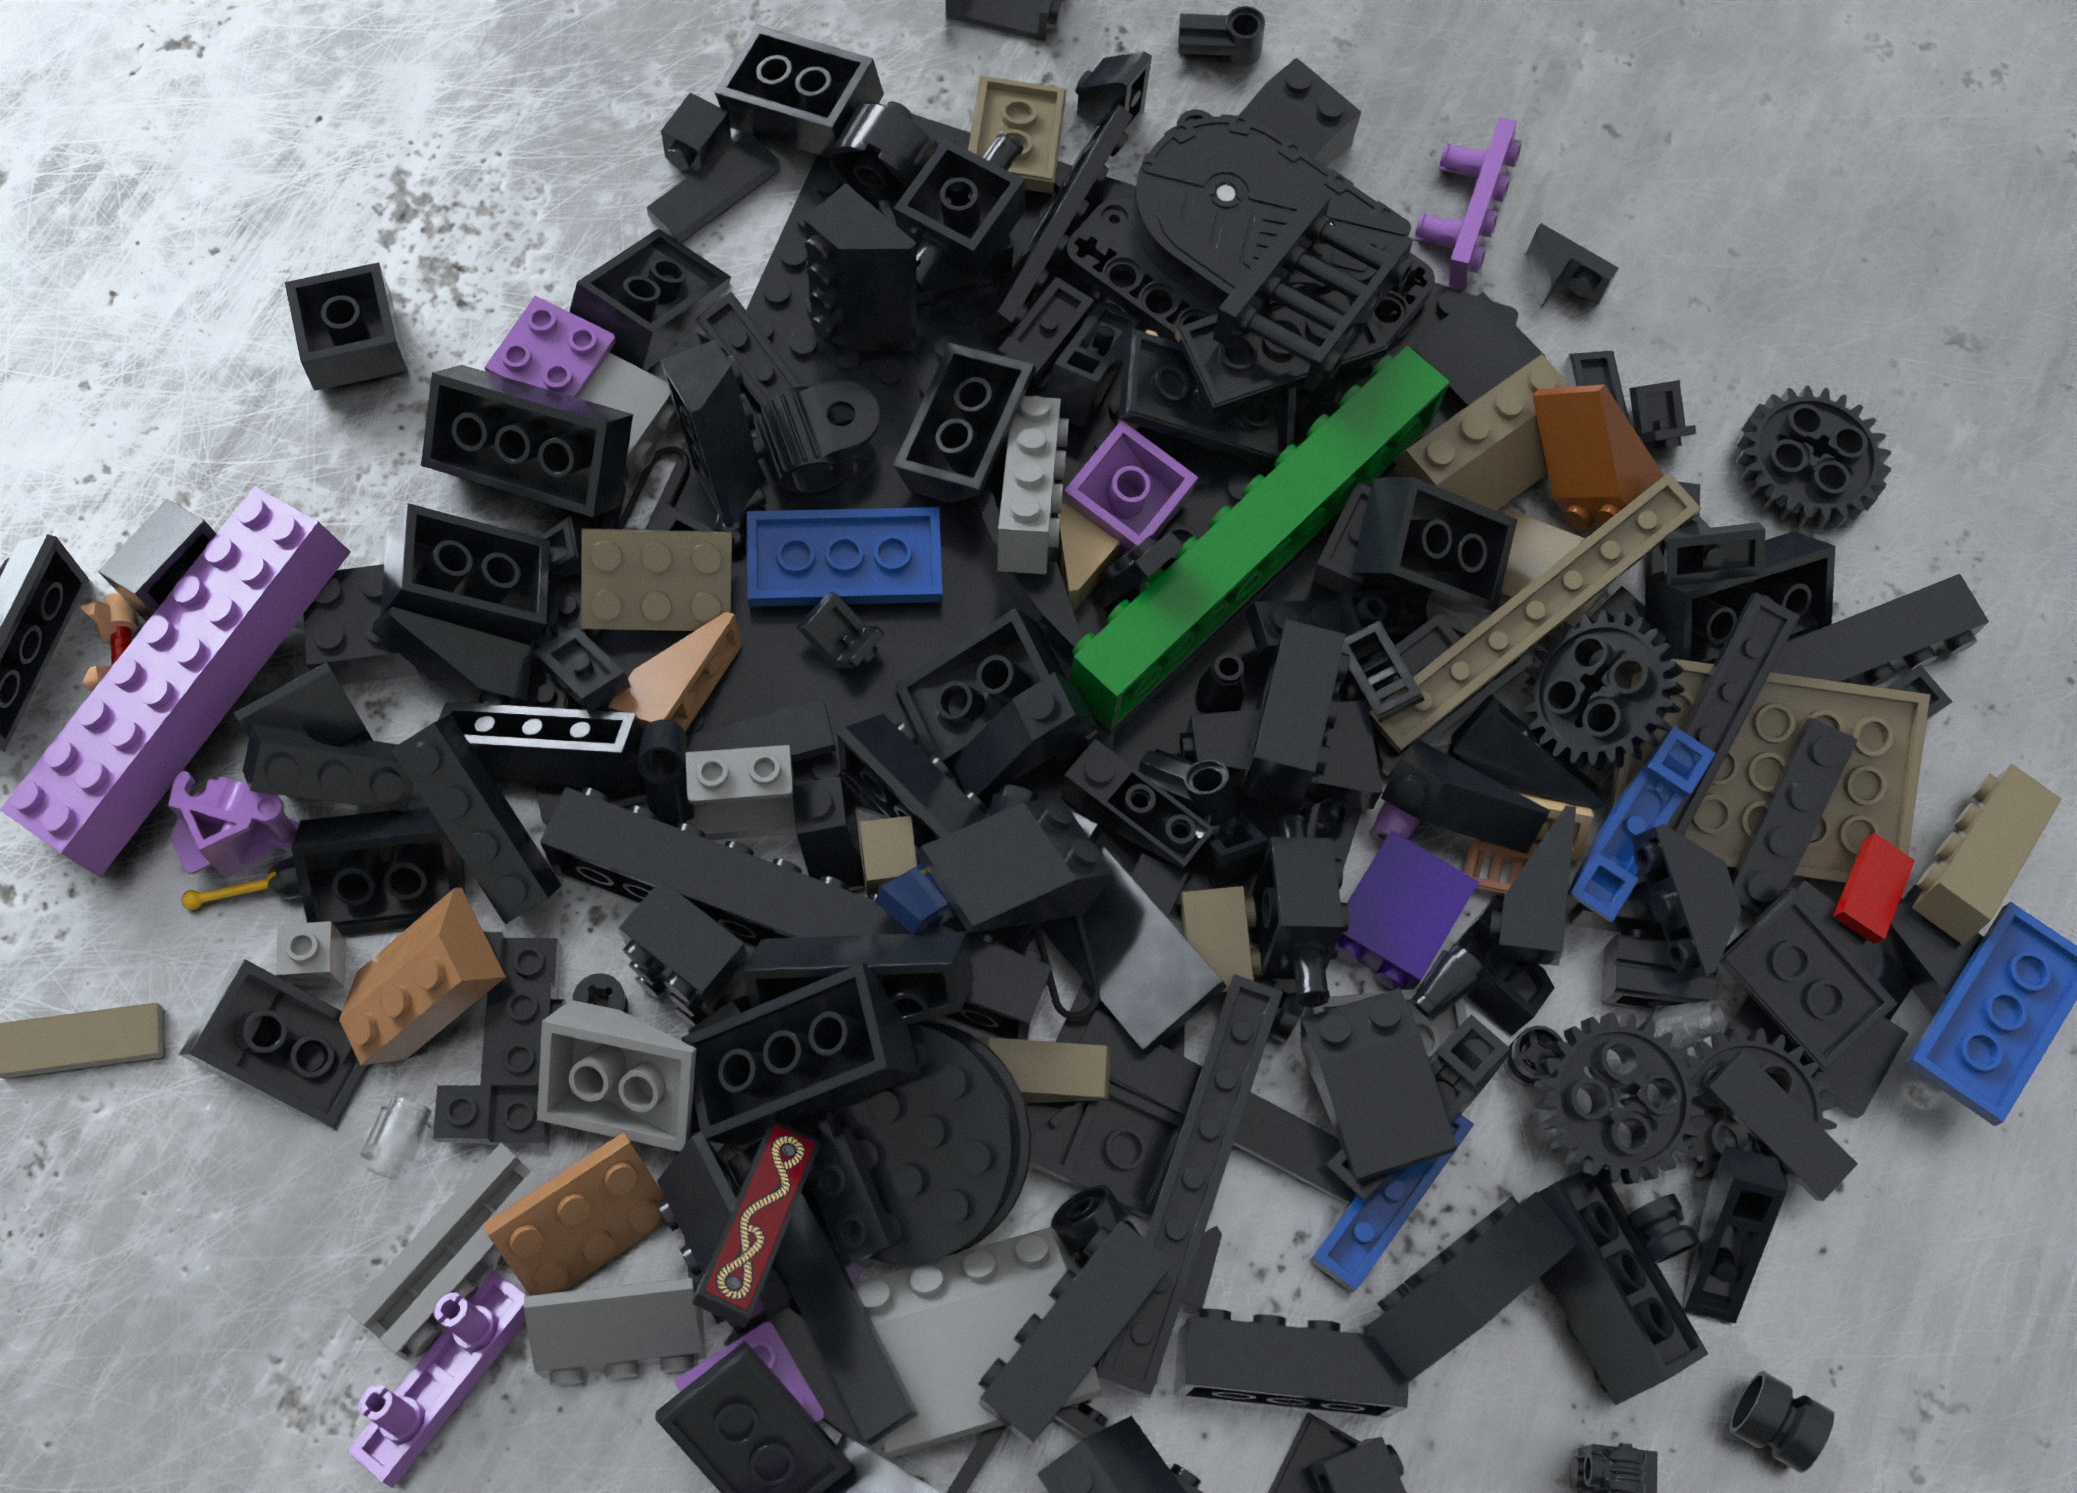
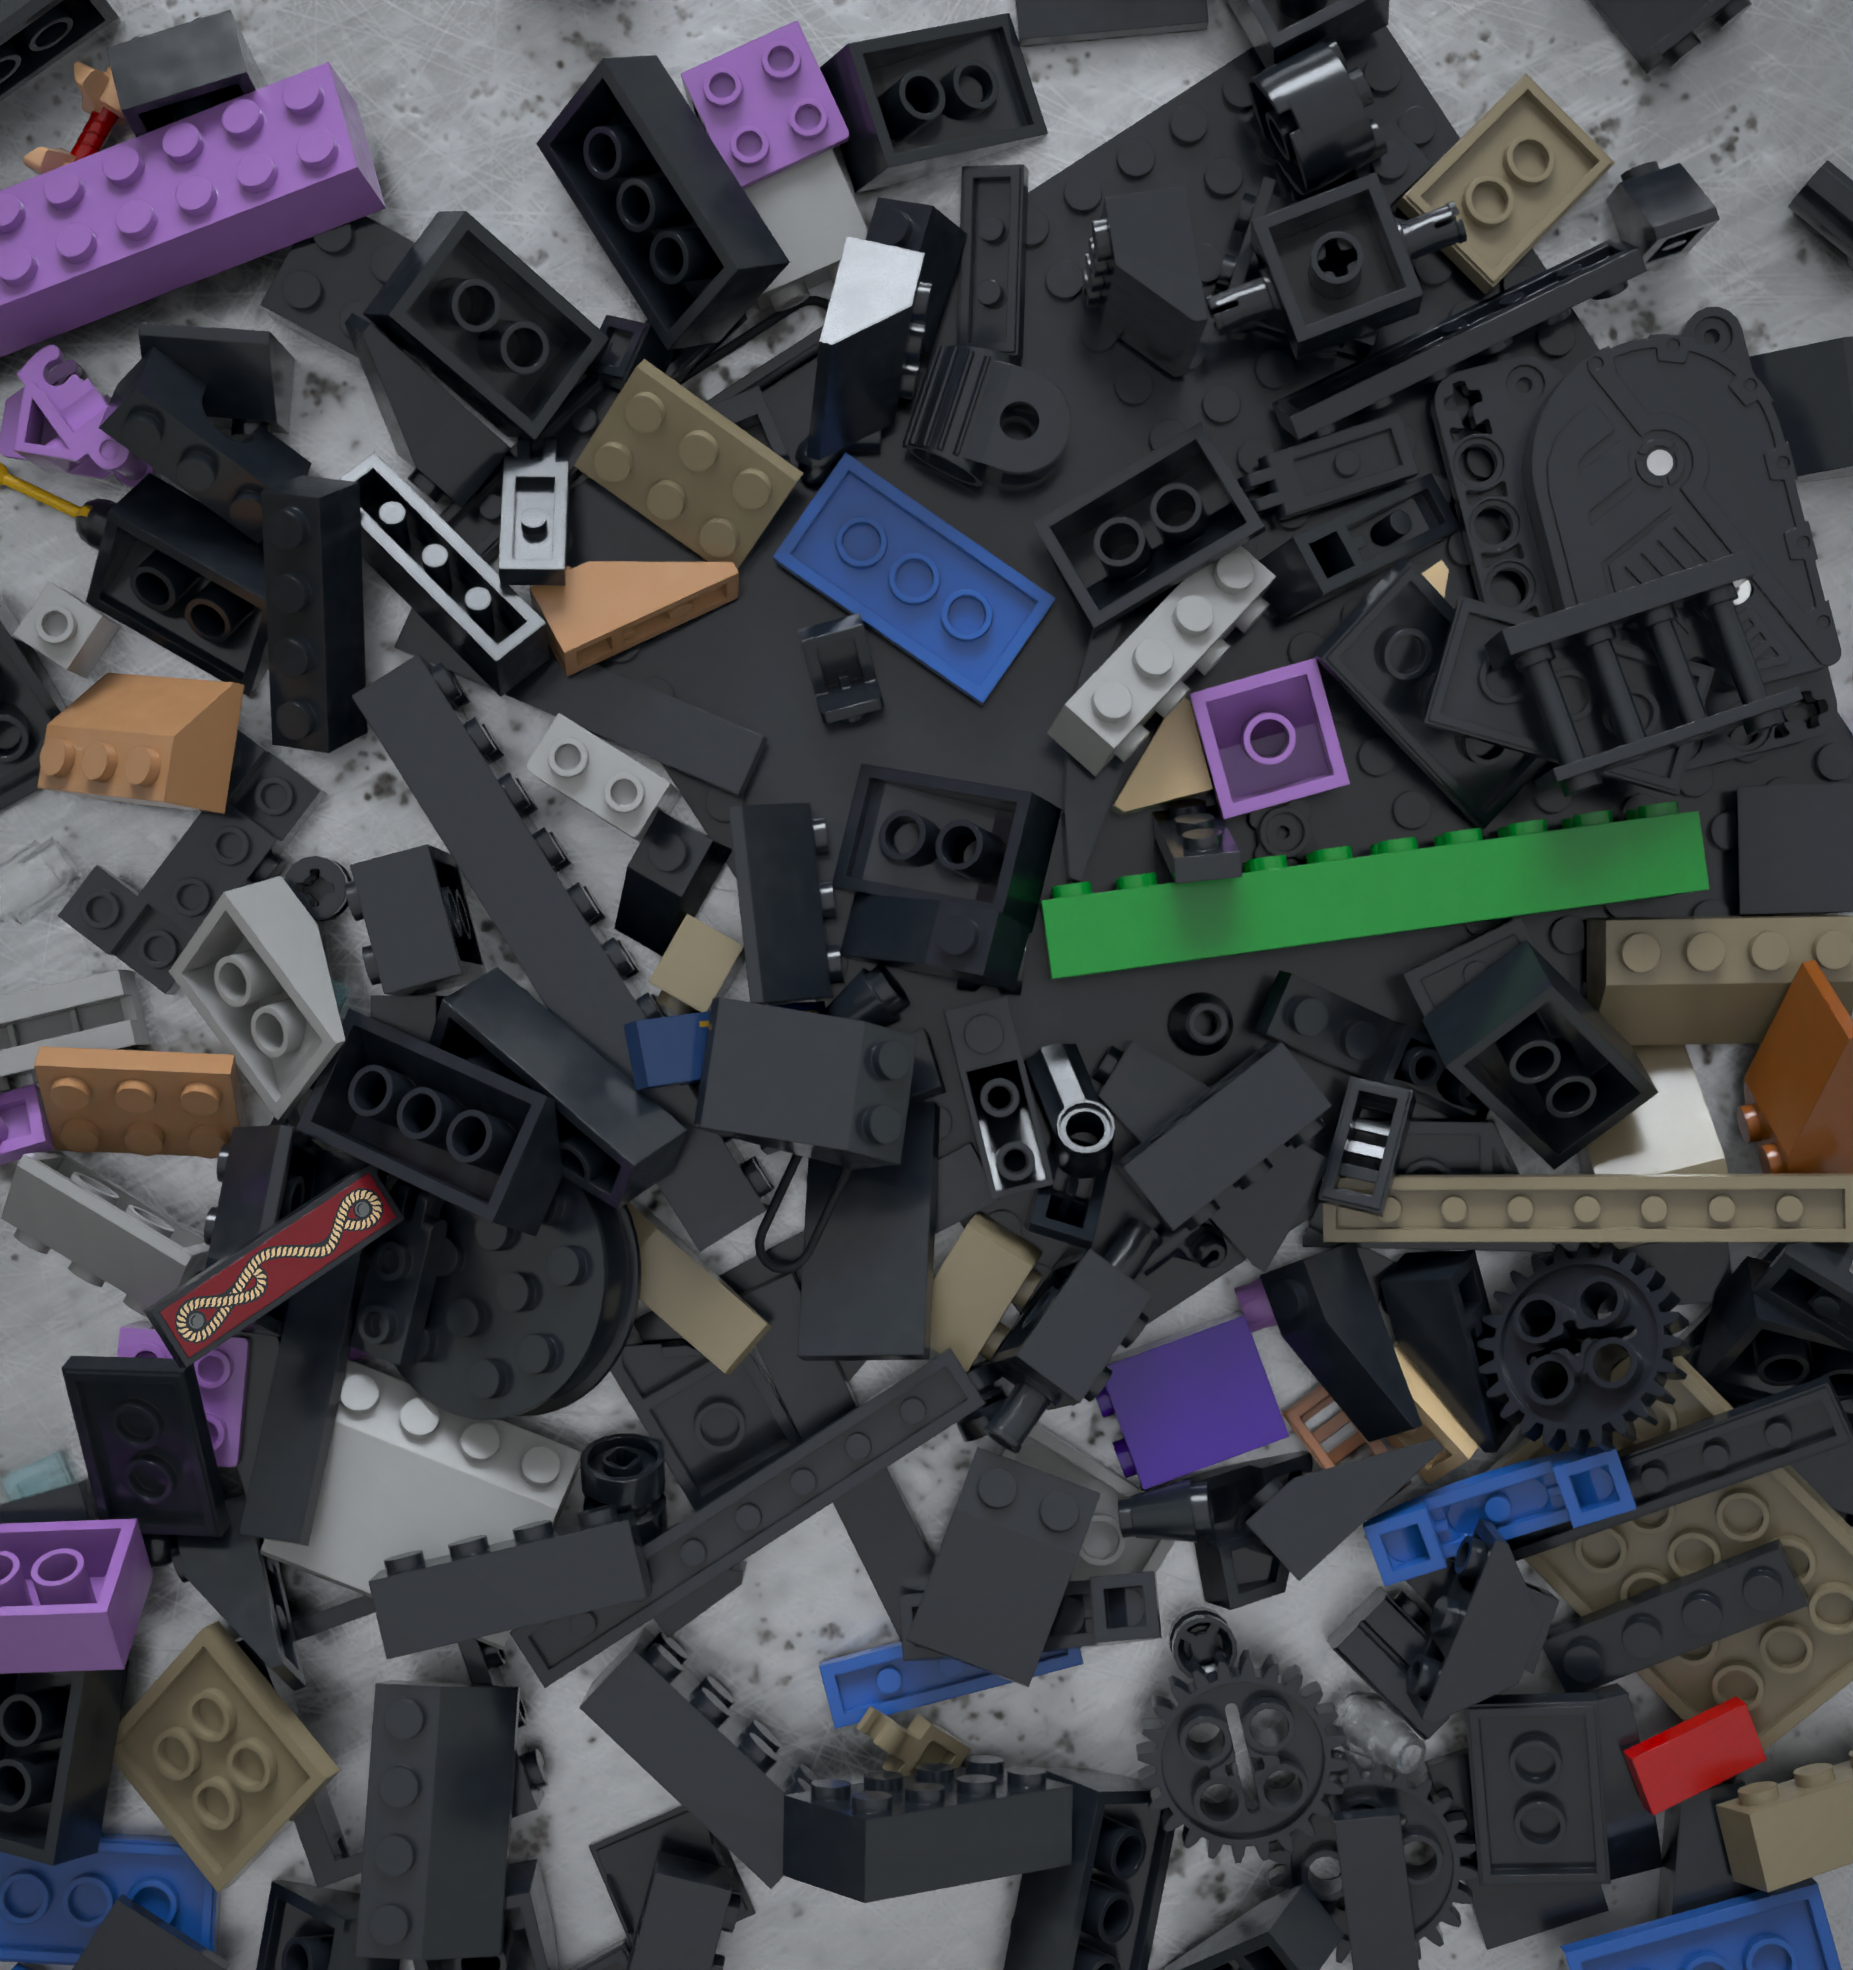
camera: 45 degrees right, 20 degrees up
black piece [638,719,695,827] -> none
black wheel [1627,1193,1700,1265] -> none
none -> dark tan plate [856,1706,972,1776]

